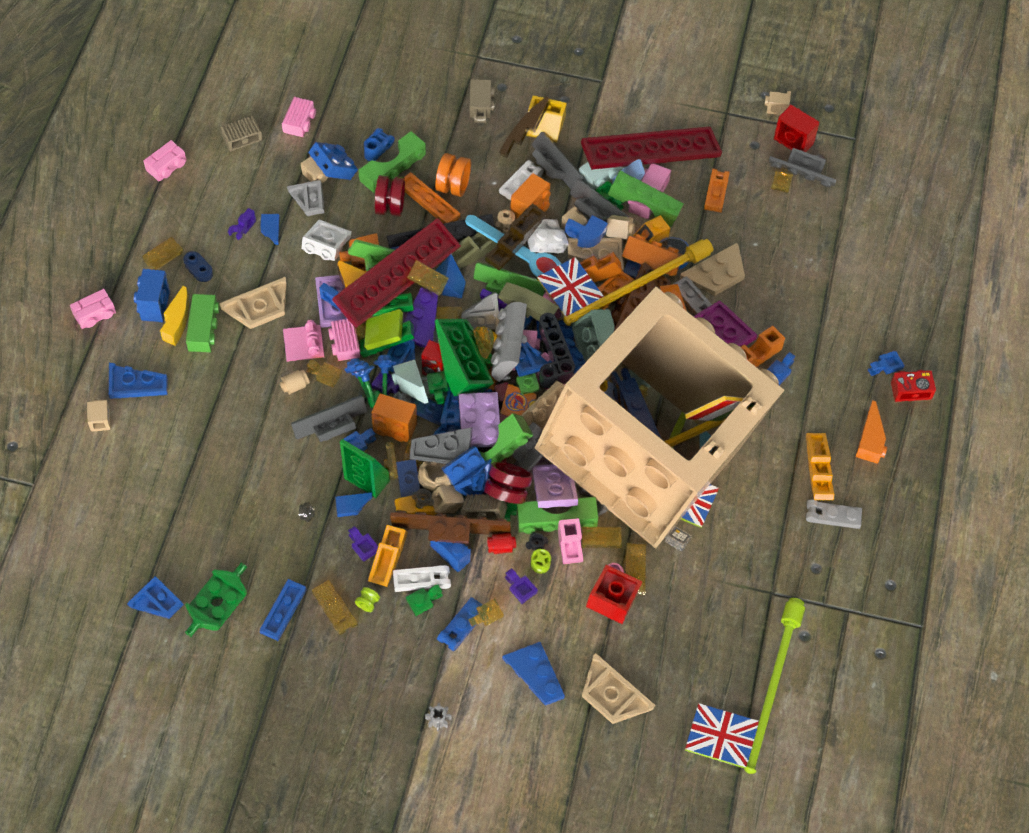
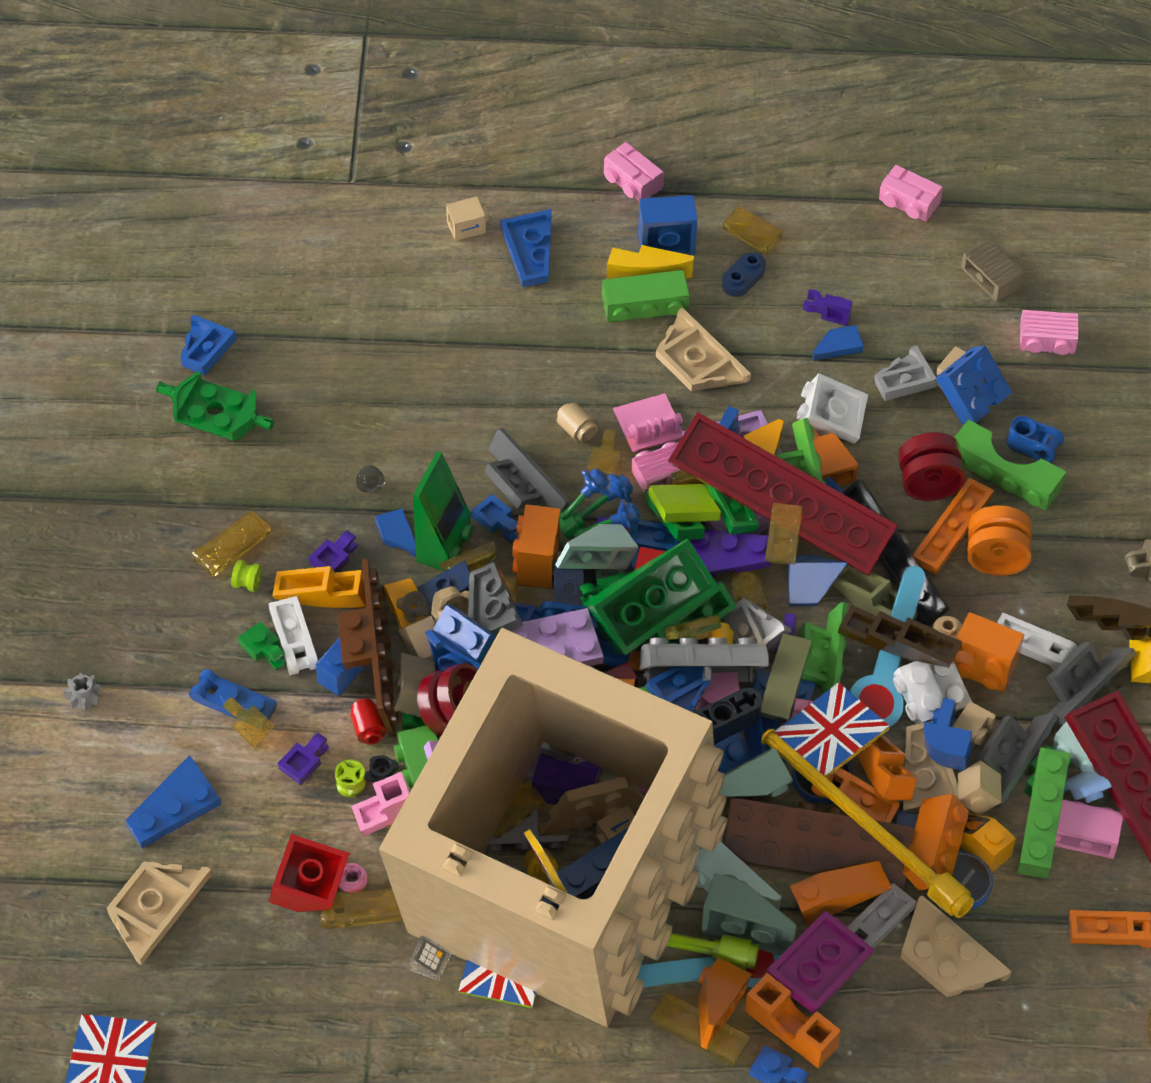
camera: 80 degrees right, 5 degrees down
blue plate [259,579,307,641] -> none

